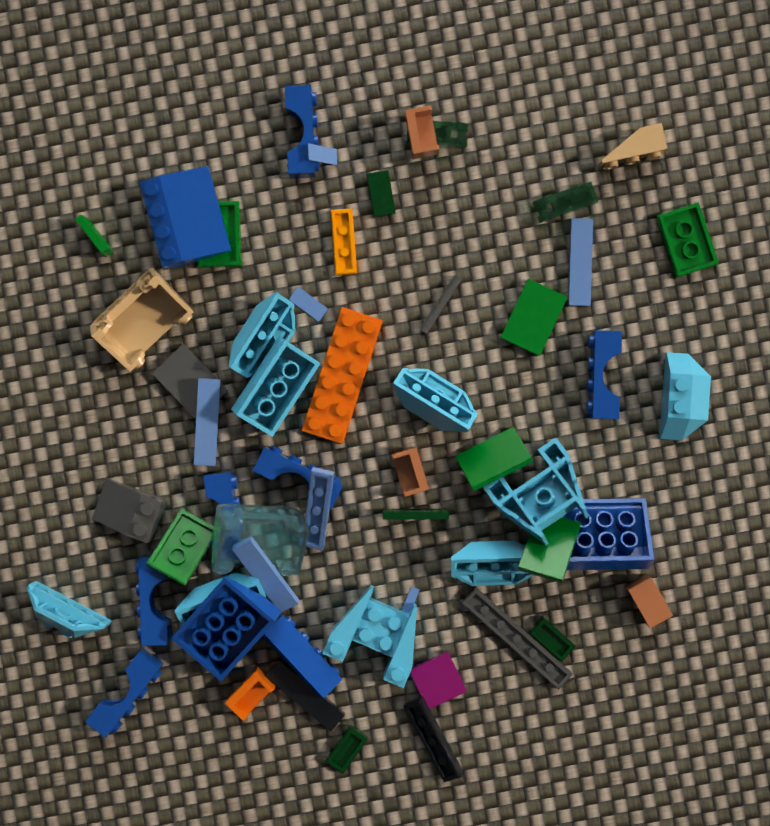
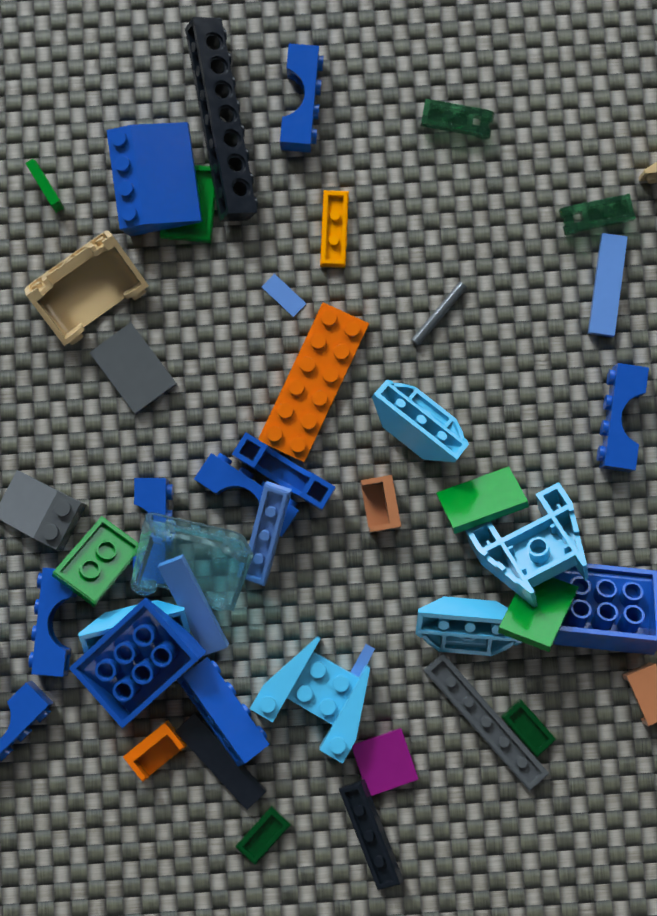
camera: 10 degrees right, 5 degrees down
medium blue tile [194,378,221,466] -> none
medium azure wedge [228,292,296,378] -> none
medium azure brick [231,336,321,437] -> none
medium blue sticker [308,143,337,165] -> none
dark green tile [367,170,396,218] -> none
dark green tile [383,509,449,520] -> none
nougat panel [405,105,439,159] -> none
green tile [500,279,568,356] -> none
none -> black brick [185,17,258,222]
none -> blue arch [232,432,336,511]

